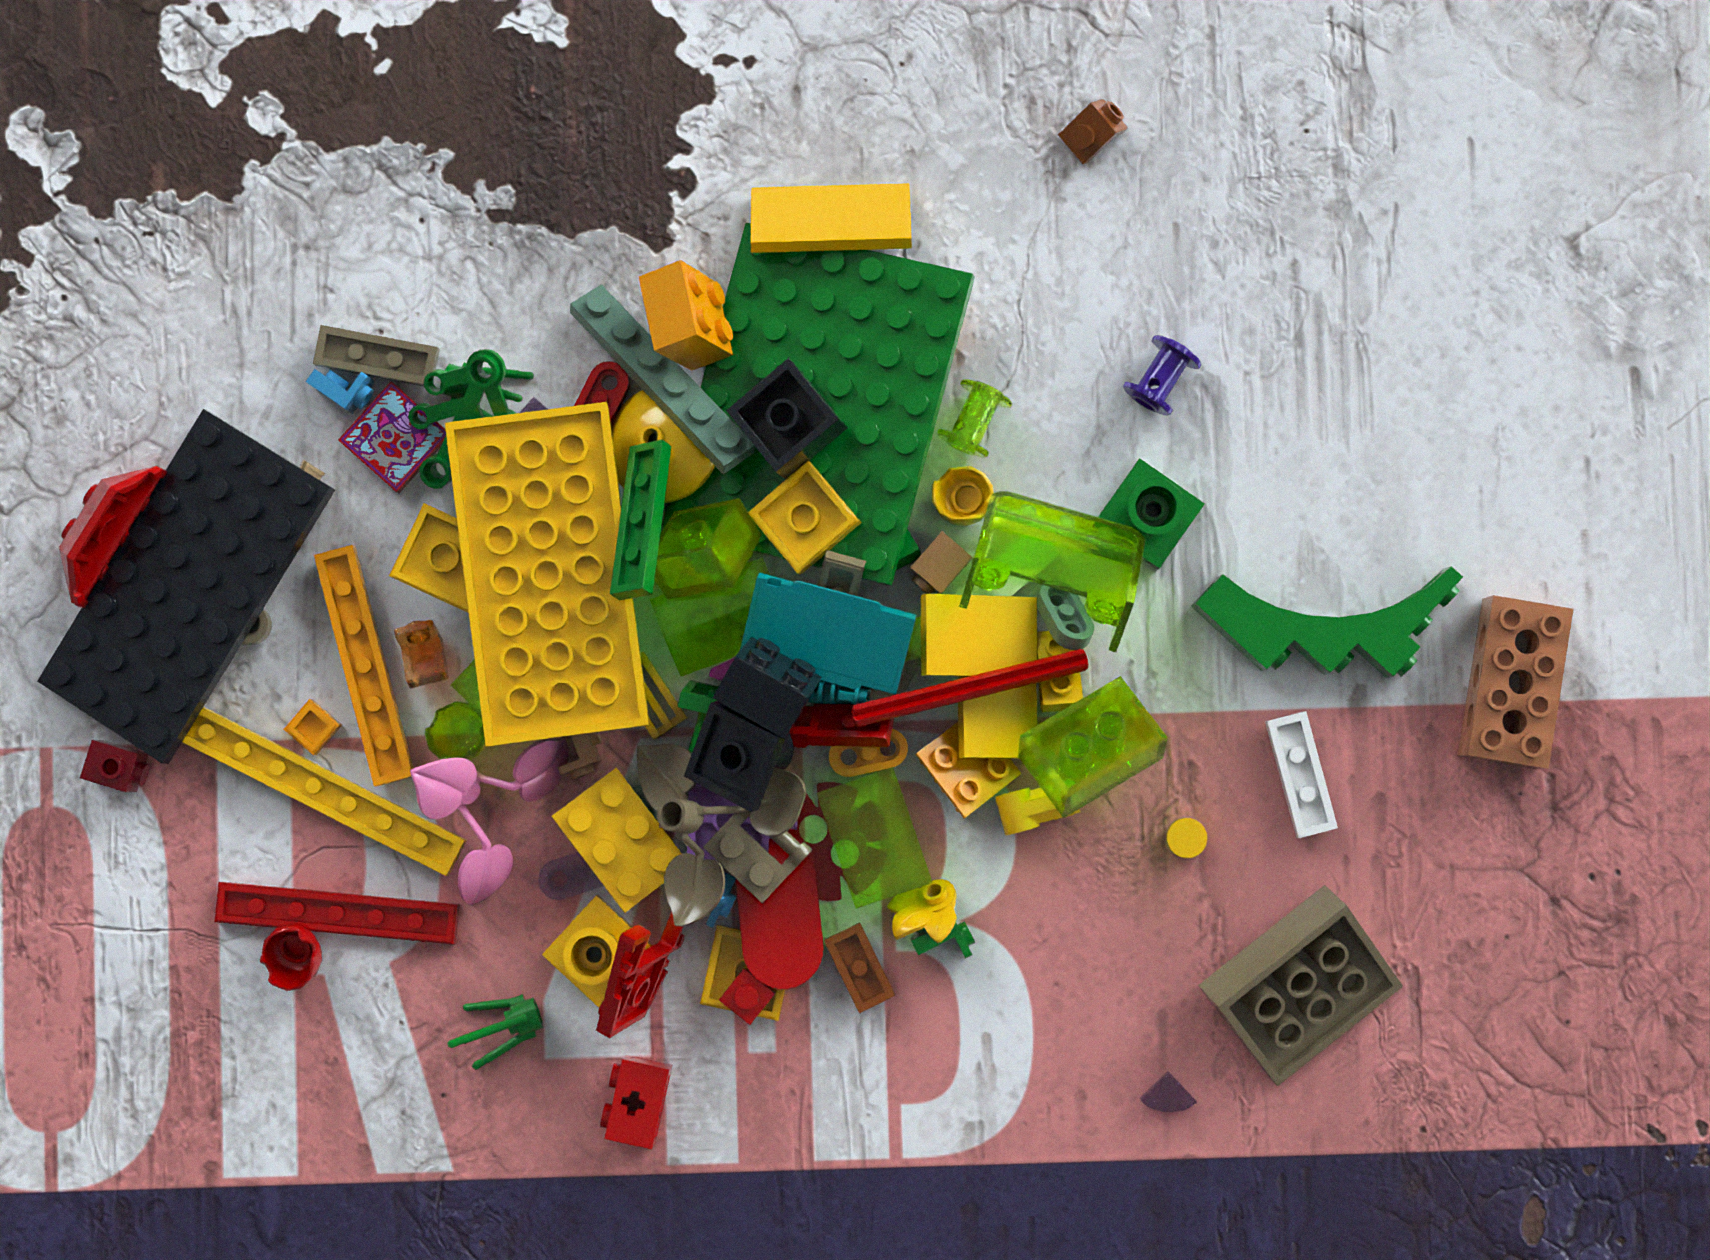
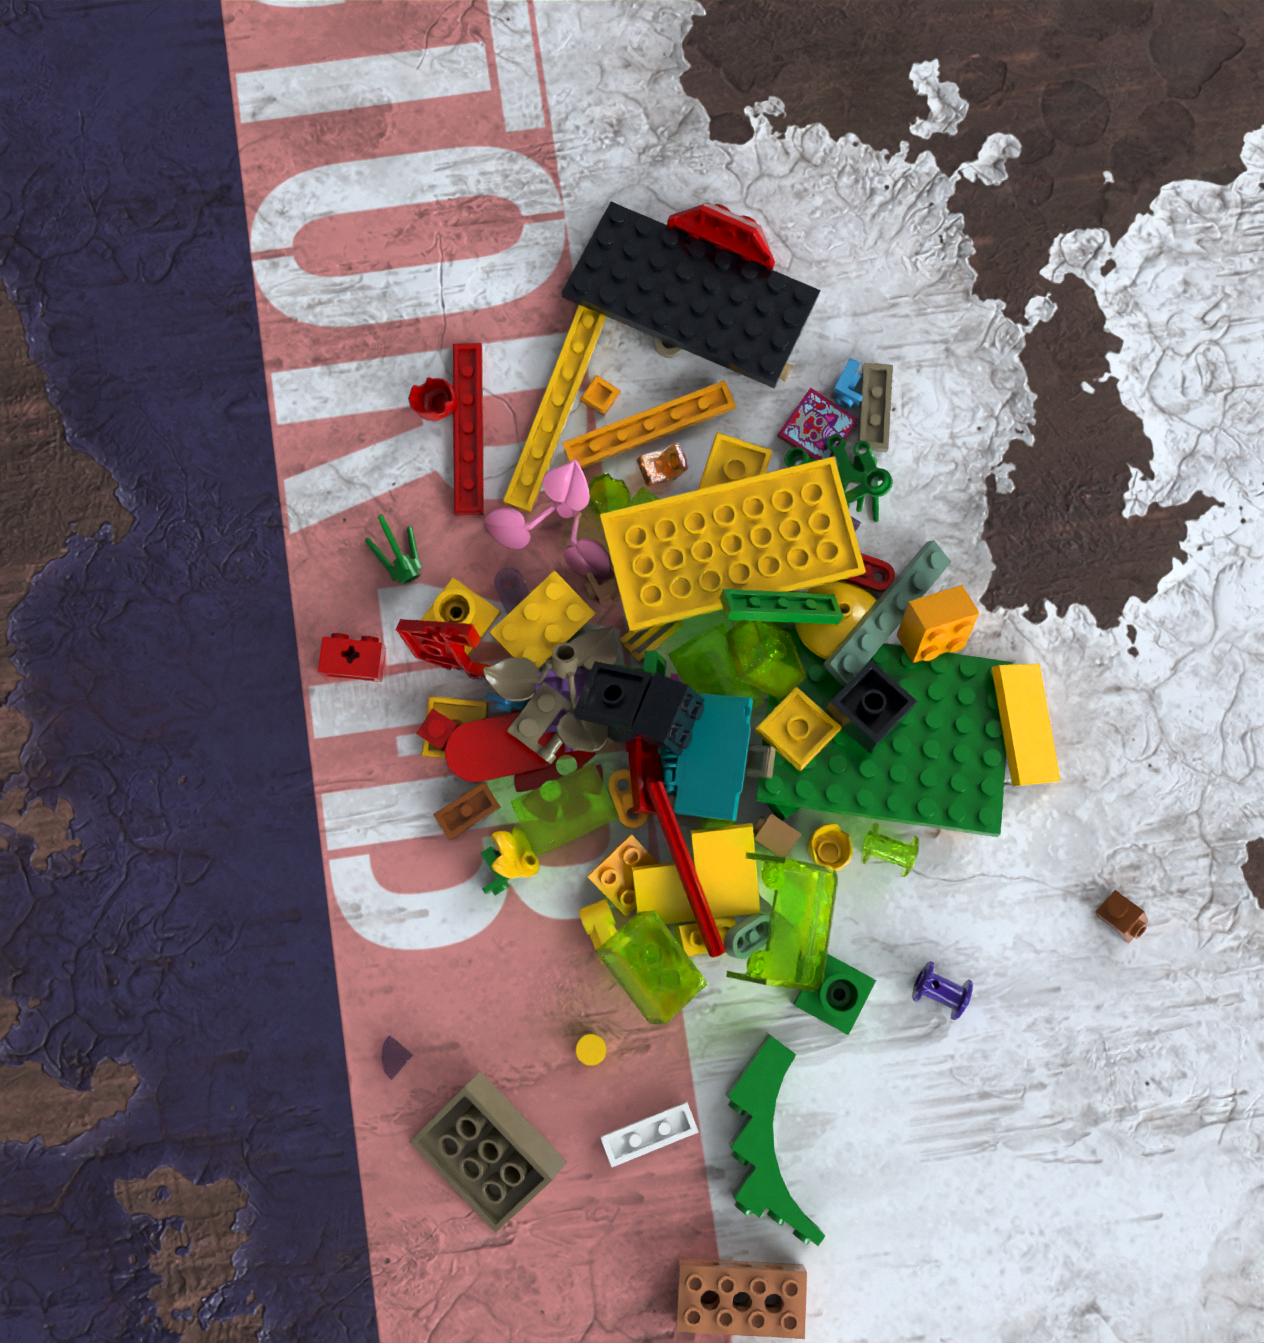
camera: 70 degrees right, 5 degrees down
dark red brick [80,740,150,792] -> none

